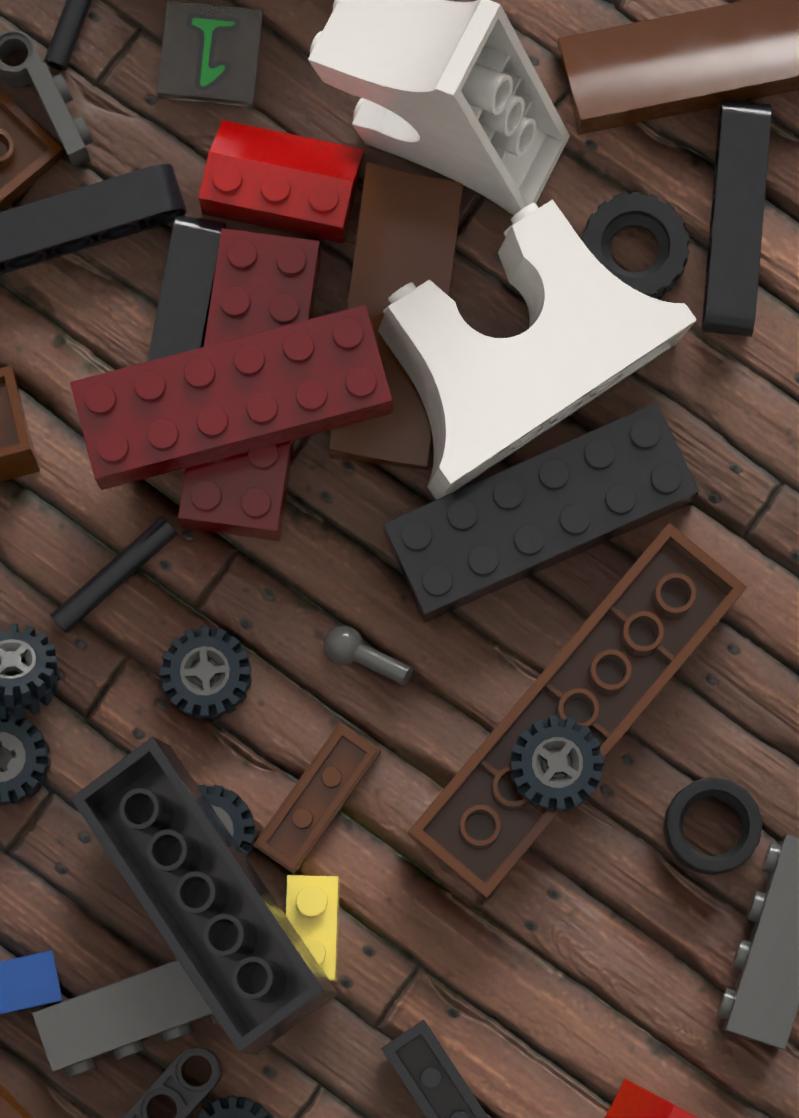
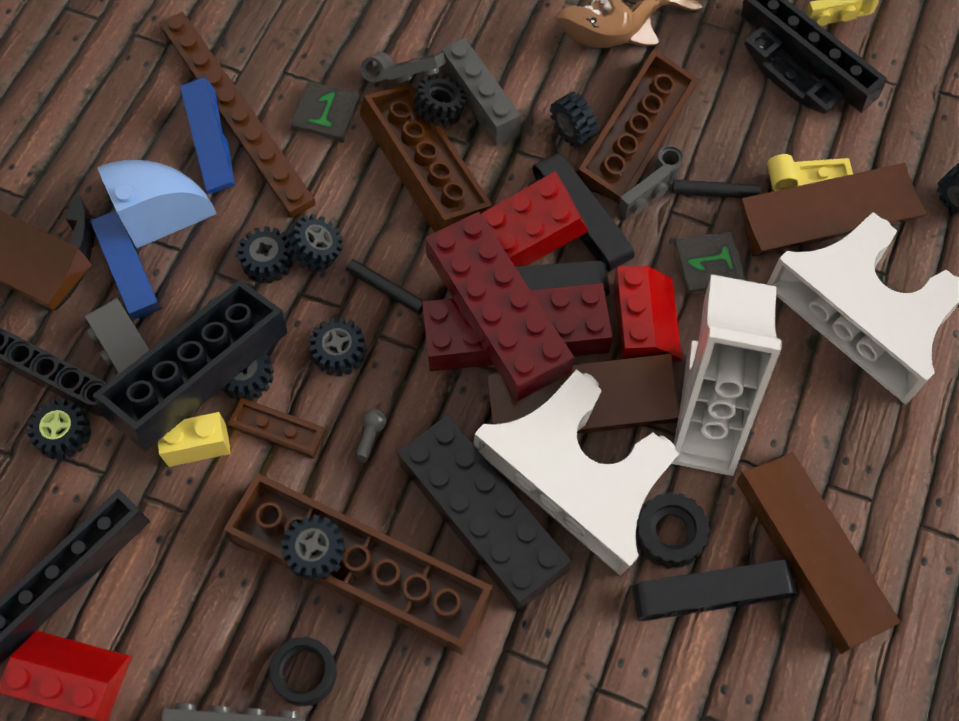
camera: 75 degrees right, 15 degrees down
none -> red brick [481,171,589,267]

